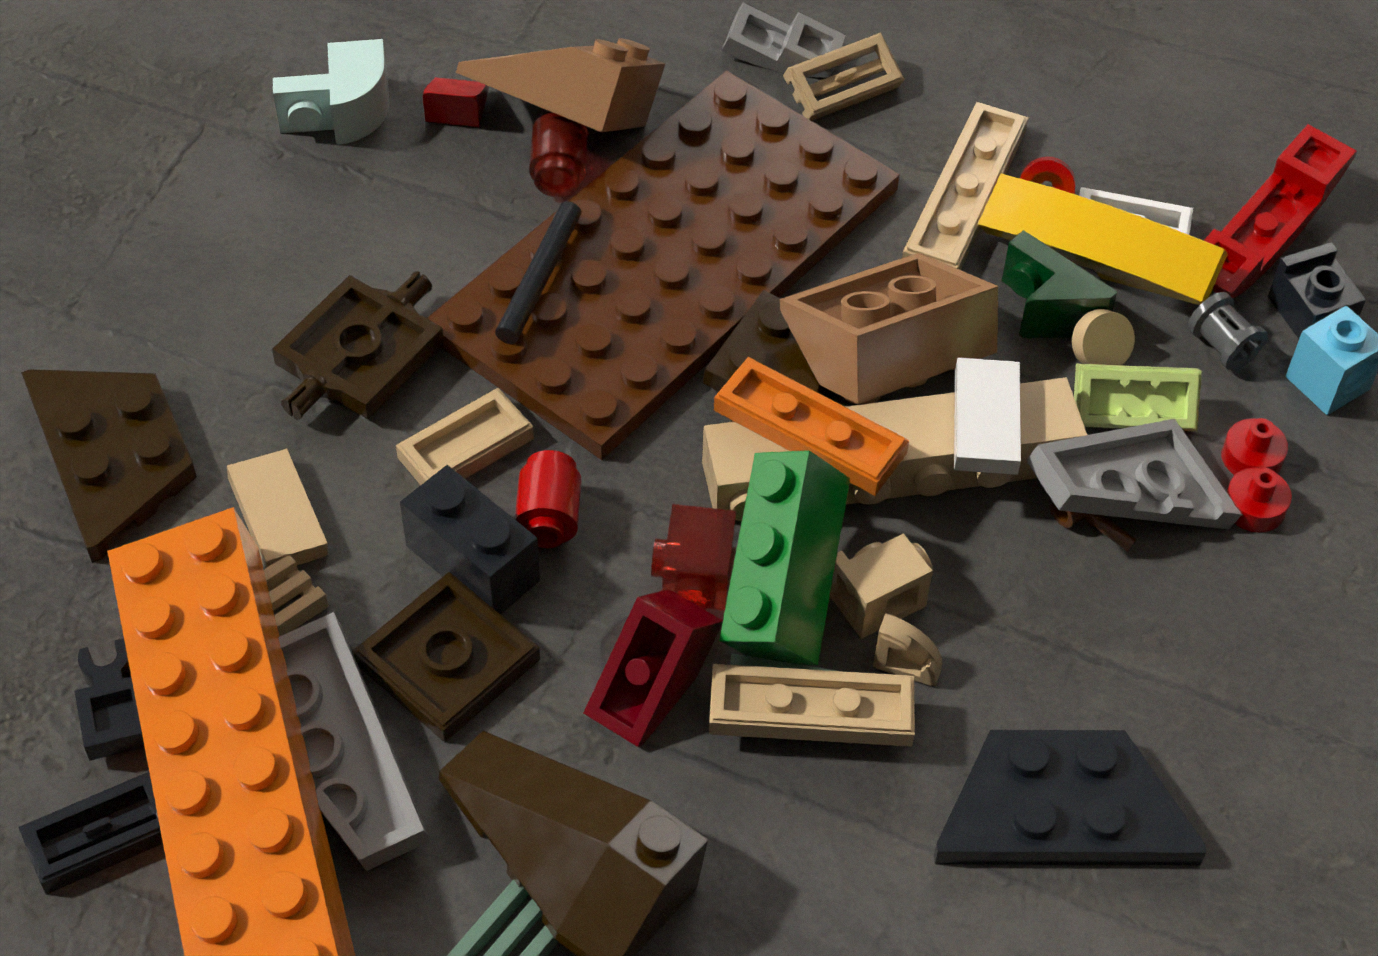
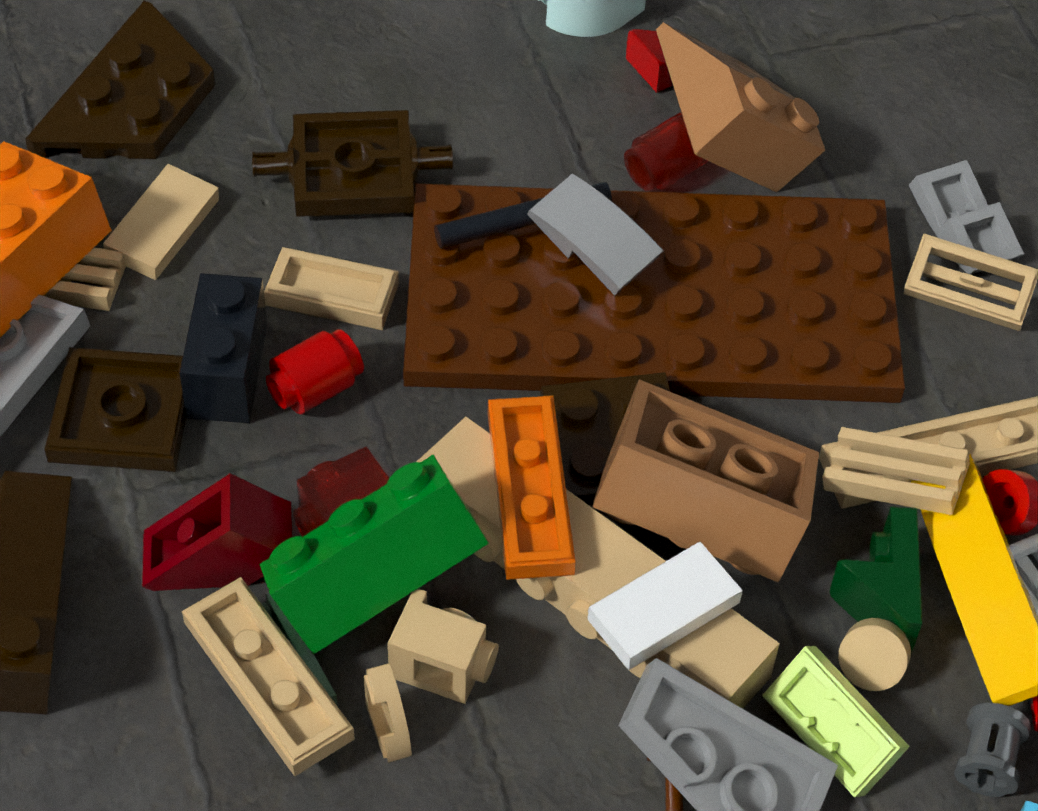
camera: 50 degrees right, 0 degrees up
none -> light grey slope [527,173,663,296]
none -> tan tile [822,427,970,515]

